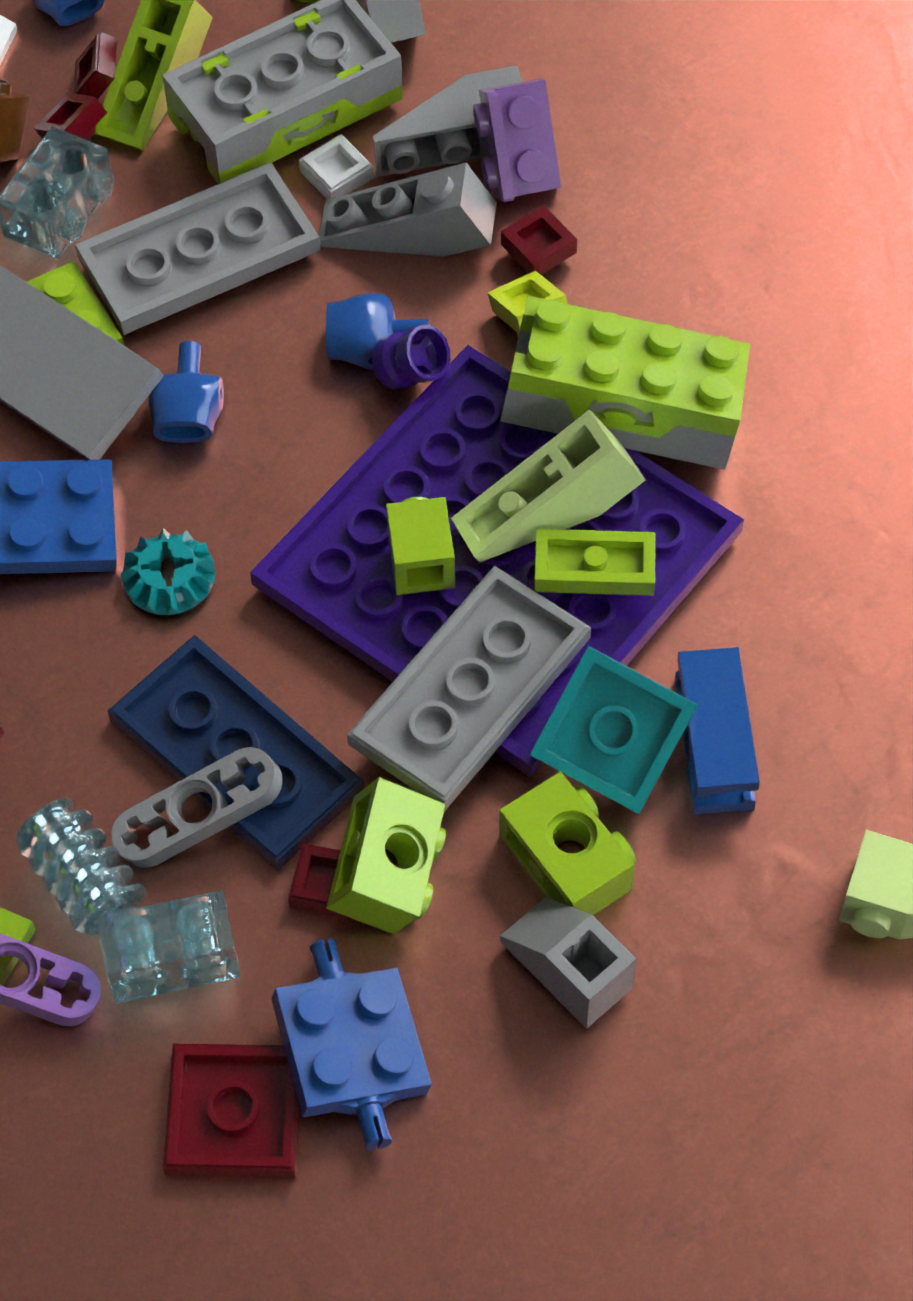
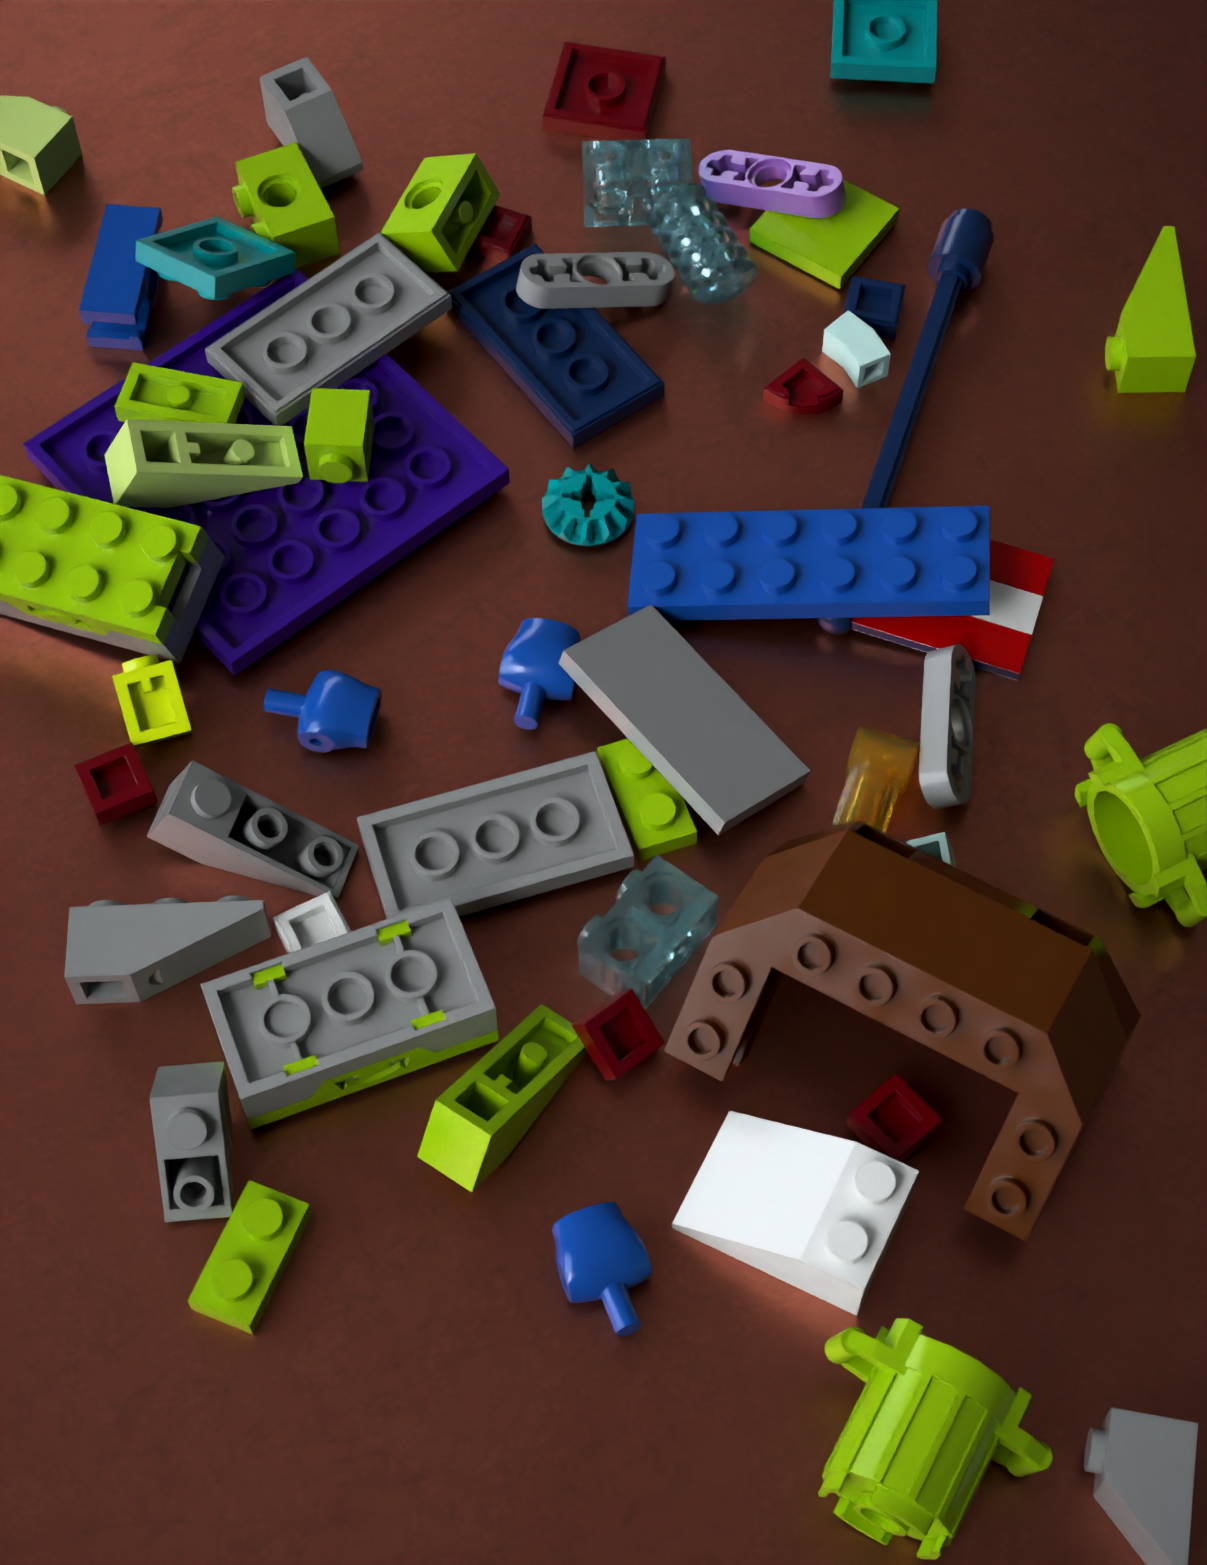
camera: 170 degrees left, 0 degrees up
dark red tile [73,32,117,100] -> none
blue plate [271,938,432,1151] -> none
dark purple wheel [372,324,451,390] -> none
medium lavender bracket [473,78,561,202] -> none

